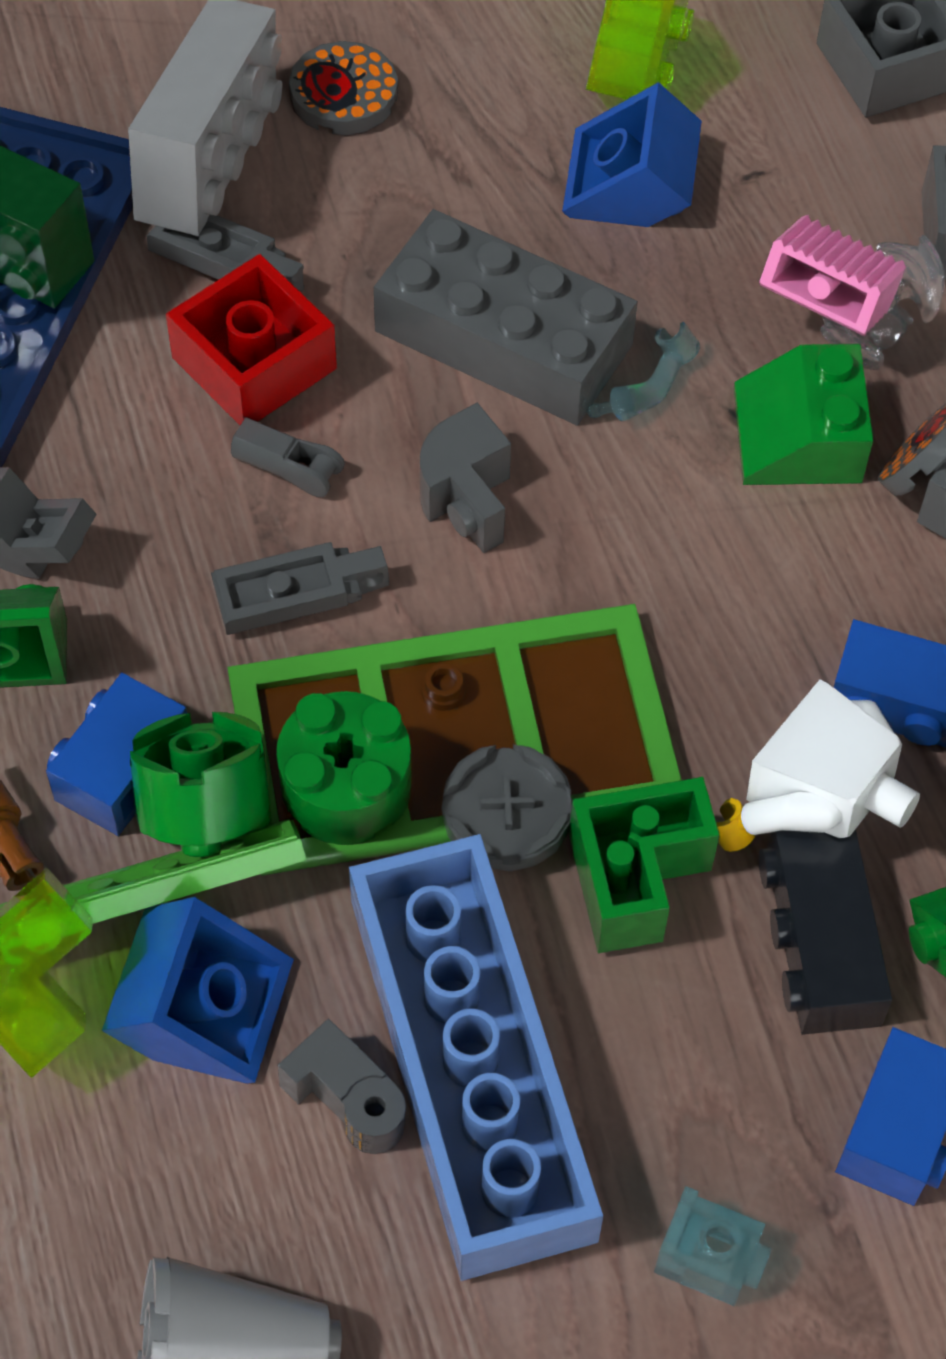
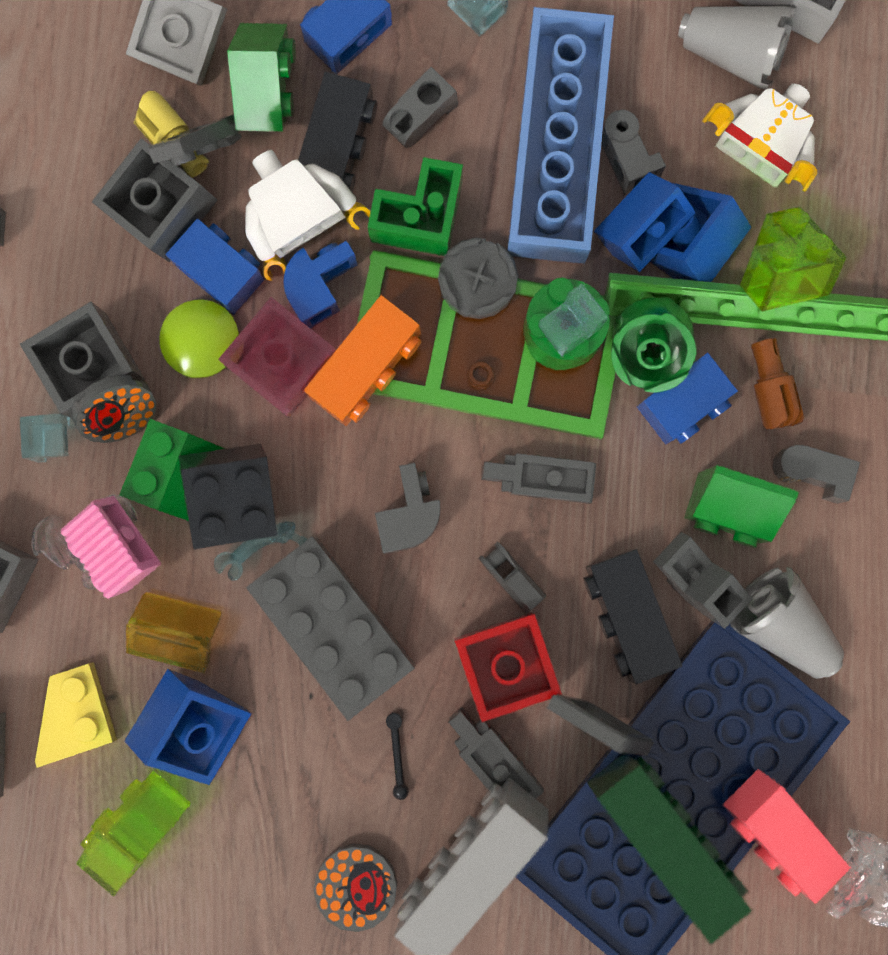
camera: 155 degrees left, 25 degrees up
none -> light yellow wing [35,662,117,768]
none -> clear yellow panel [126,592,221,673]
none -> lime dish [159,299,239,378]
none -> black brick [178,444,277,550]
none -> clear pink brick [218,297,336,418]
none -> blue brick [283,240,358,331]
none -> orange brick [303,295,422,426]
none -> dark grey leg [383,67,459,148]
none -> black hinge [386,713,409,800]
none -> clear light blue panel [538,283,608,357]
none -> dark grey tile [547,694,654,755]
none -> black brick [583,549,683,684]
none -> blue brick [594,172,696,272]
none -> white torso [702,84,817,192]

